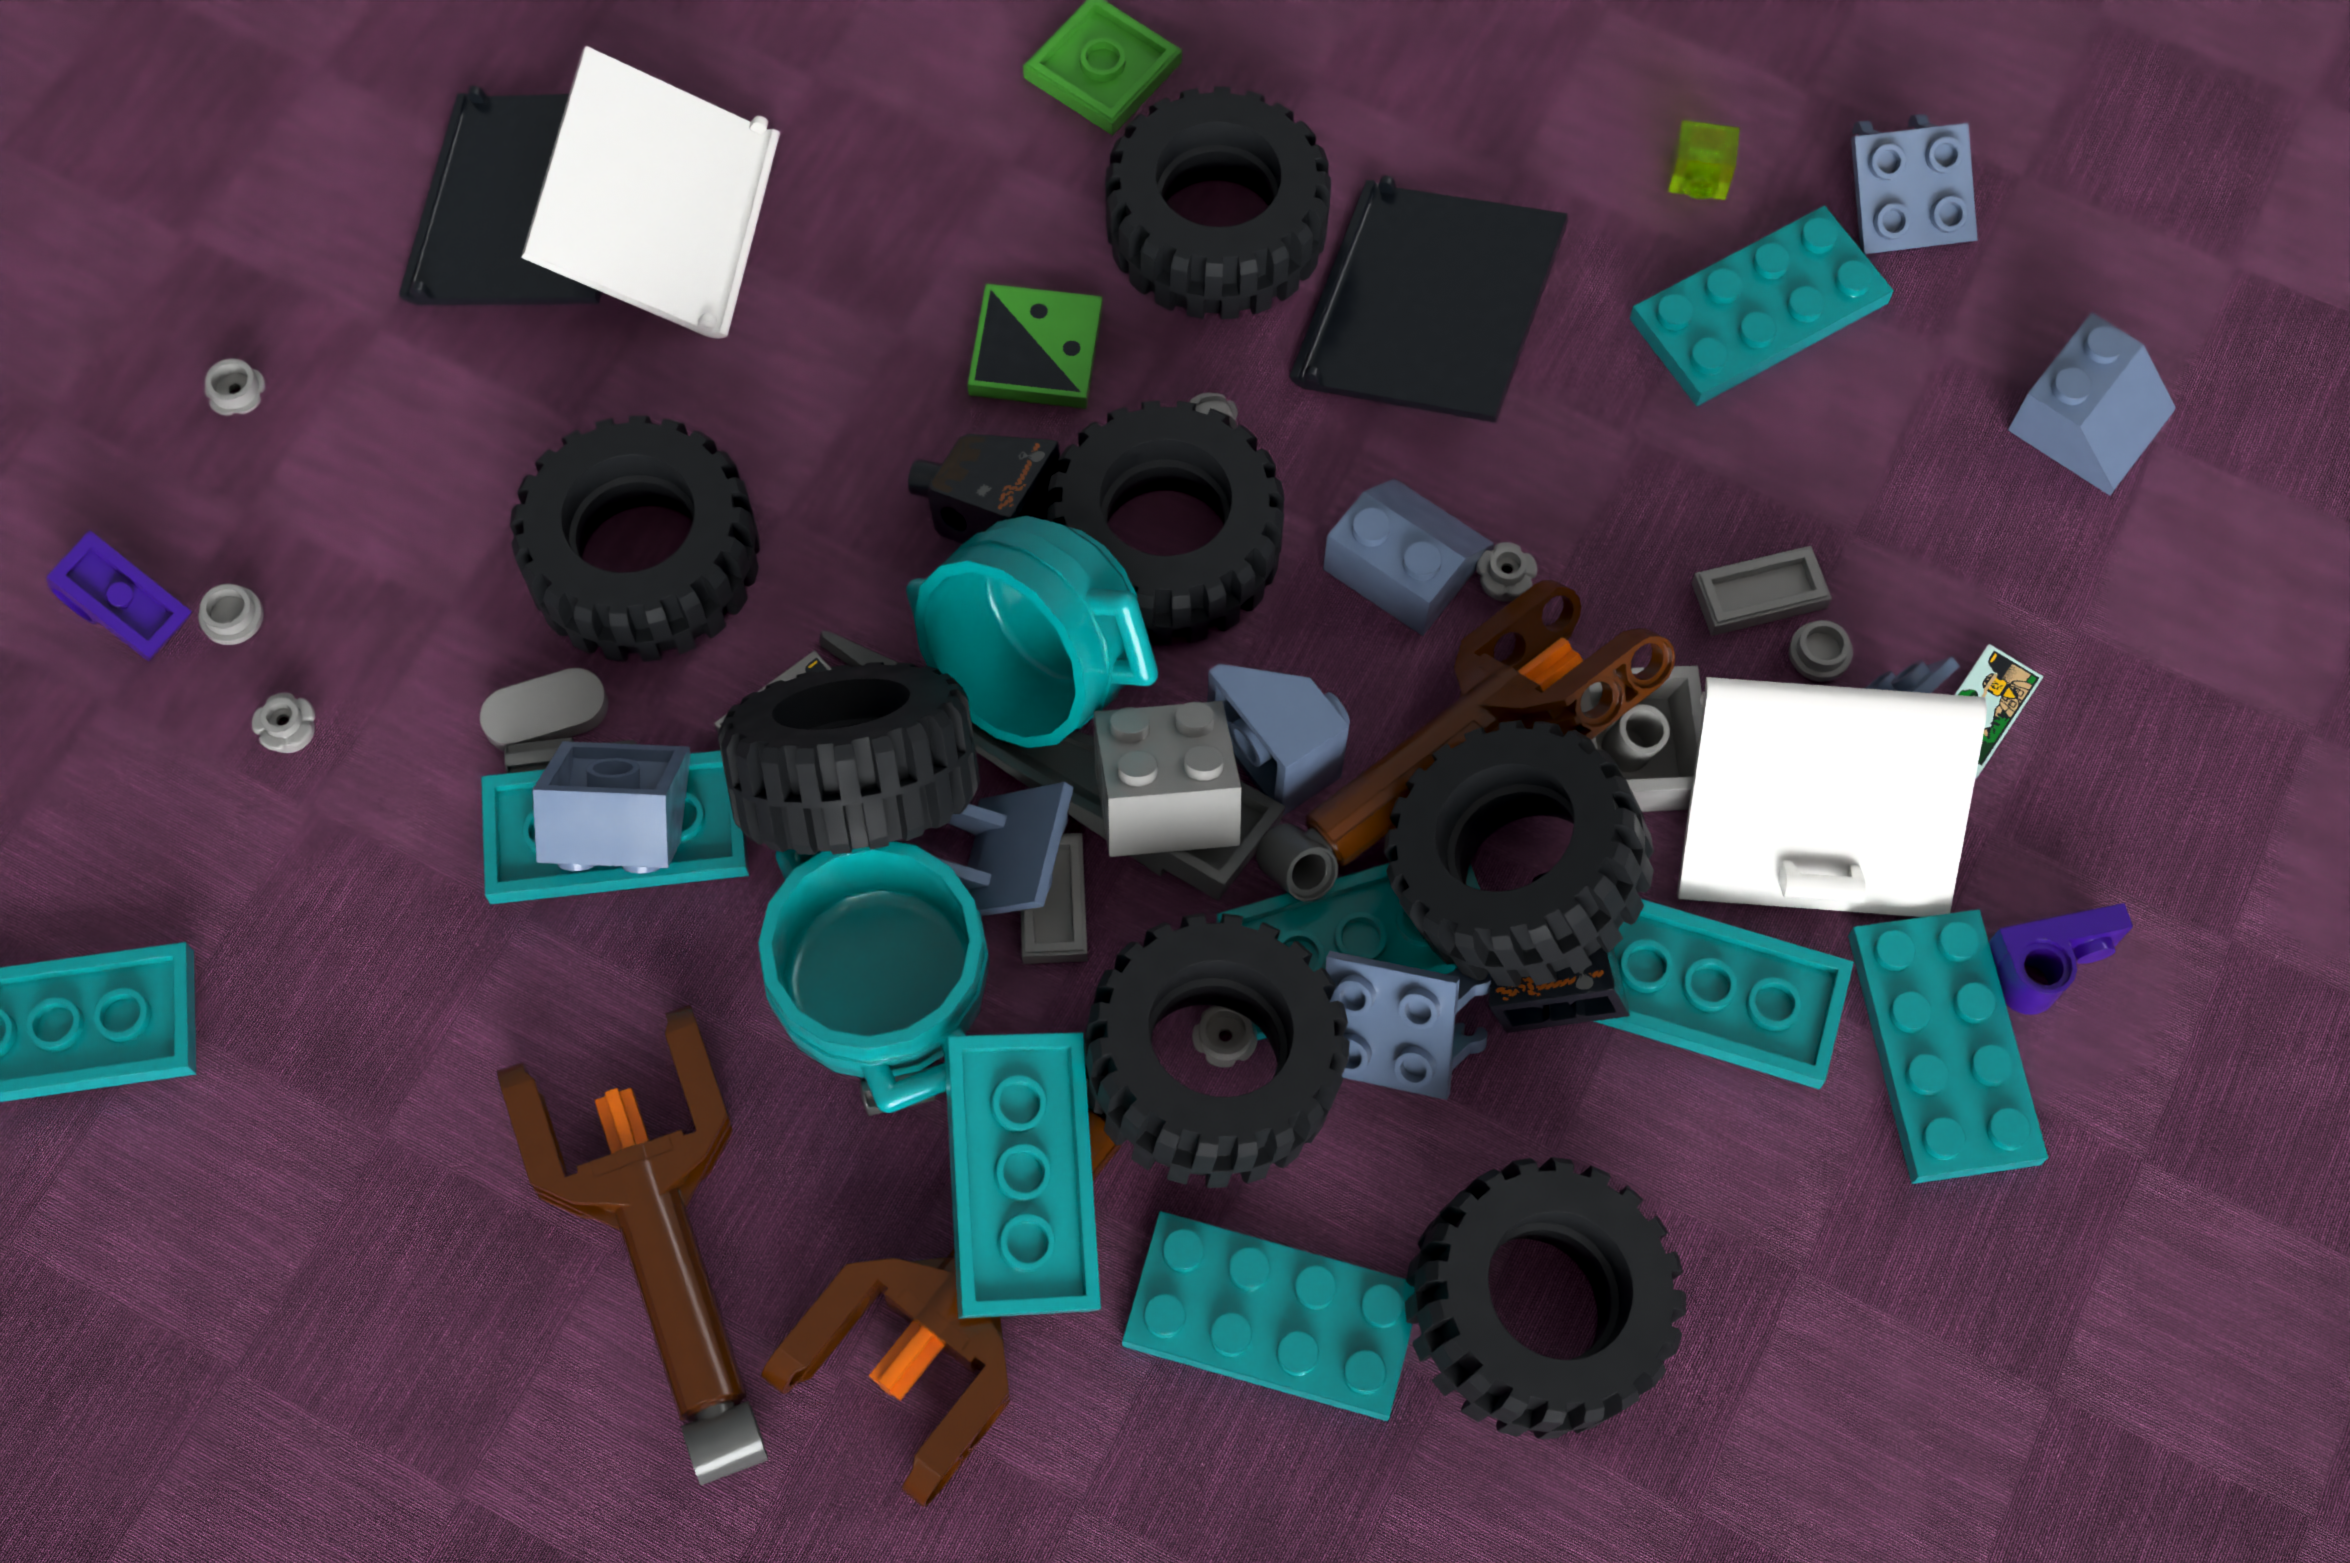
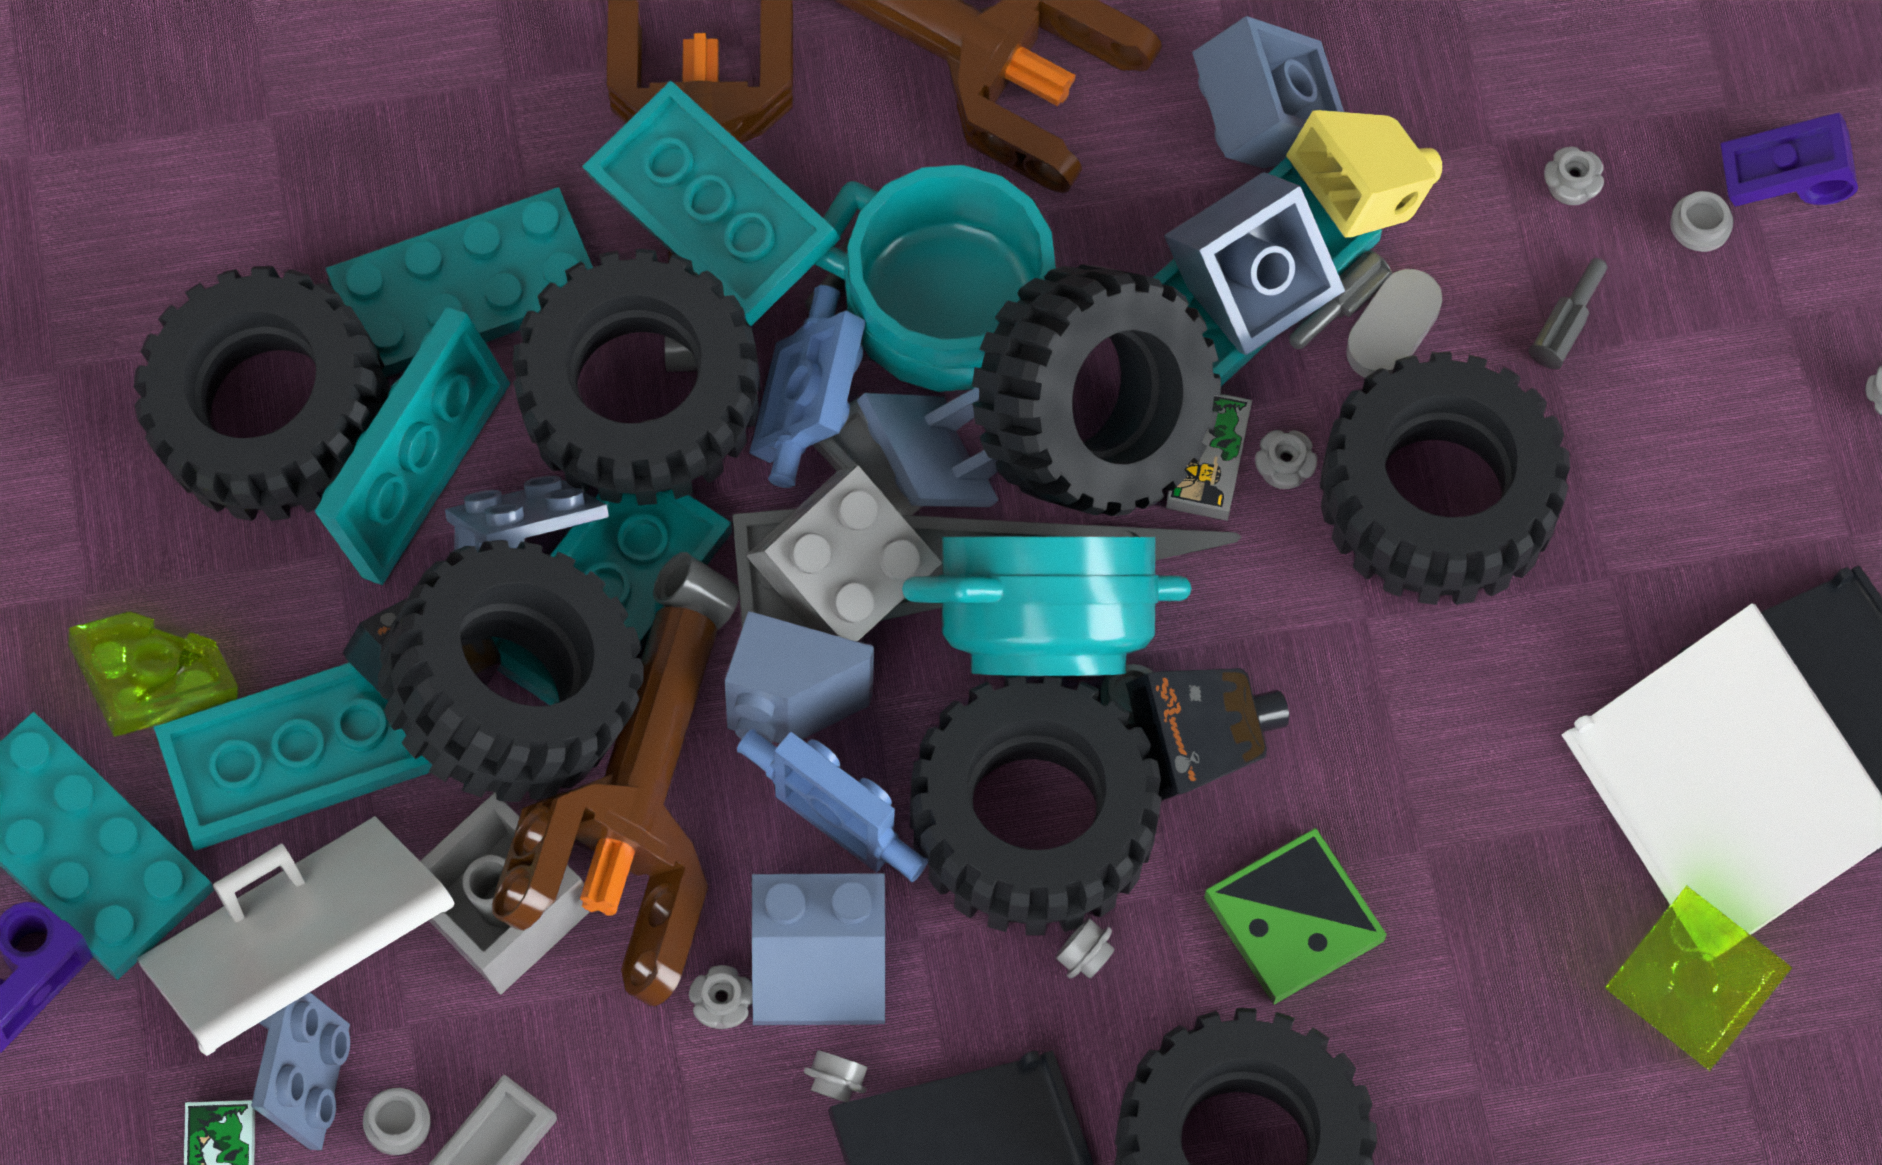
camera: 140 degrees right, 0 degrees up
none -> clear neon green plate [69,611,238,737]
none -> teal plate [315,307,511,585]
none -> medium blue plate [737,729,928,882]
none -> medium blue plate [749,285,866,488]
none -> light grey plate [804,1050,868,1102]
none -> sand blue slope [1192,16,1344,168]
none -> light grey plate [1255,430,1317,489]
none -> light yellow torso [1286,110,1442,238]
none -> dark grey axle [1529,258,1608,369]
none -> clear neon green plate [1605,885,1792,1072]

